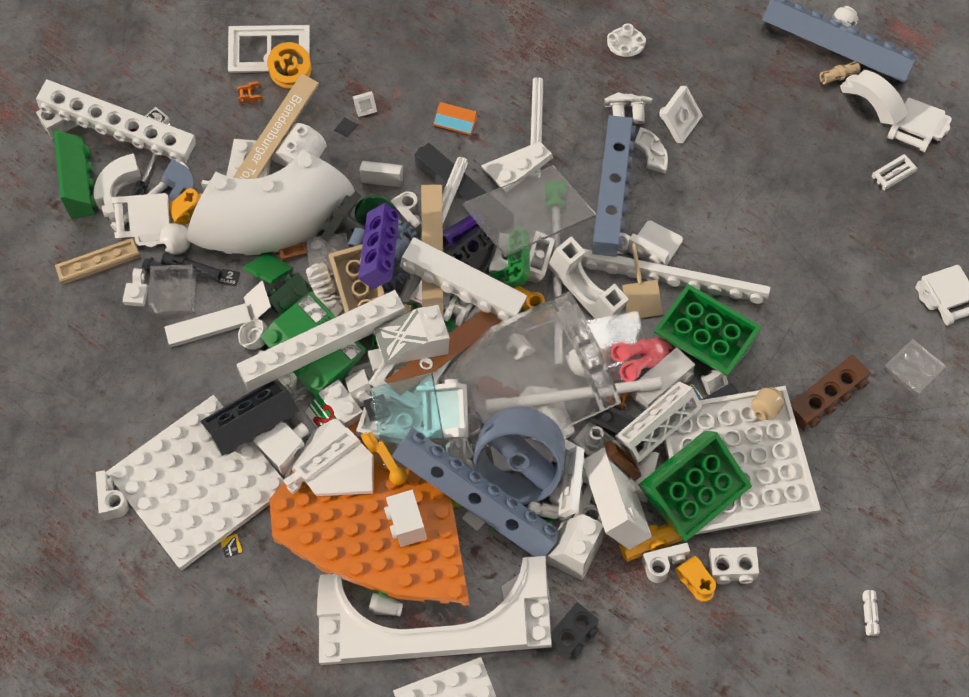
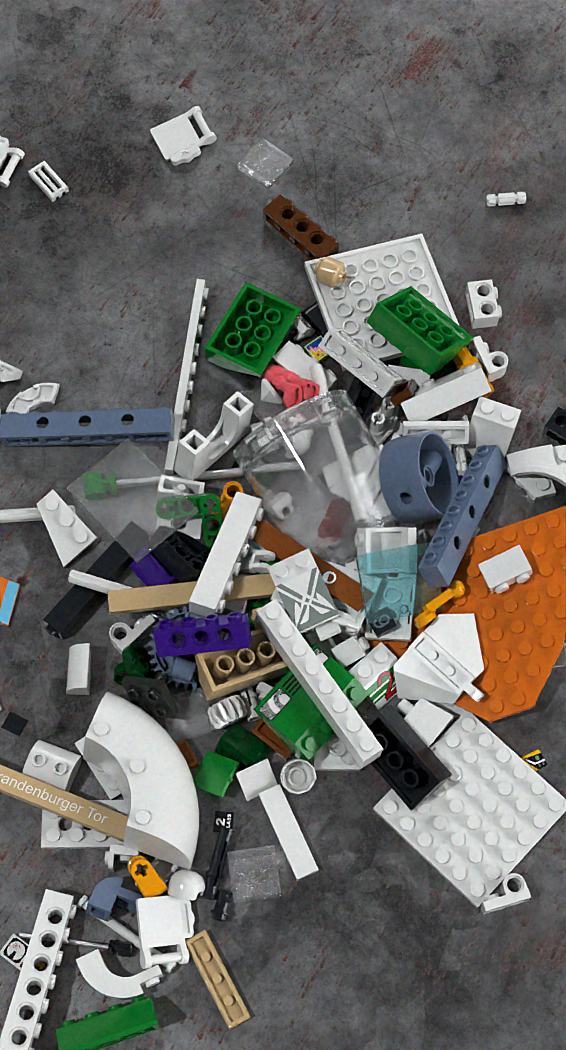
camera: 100 degrees left, 5 degrees up
white plate [122,268,148,307] -> none
tan piece [622,243,663,320] -> none
white bracket [628,221,683,266] -> none
light orange piece [675,556,716,602] -> none
none -> white slope [261,379,283,404]

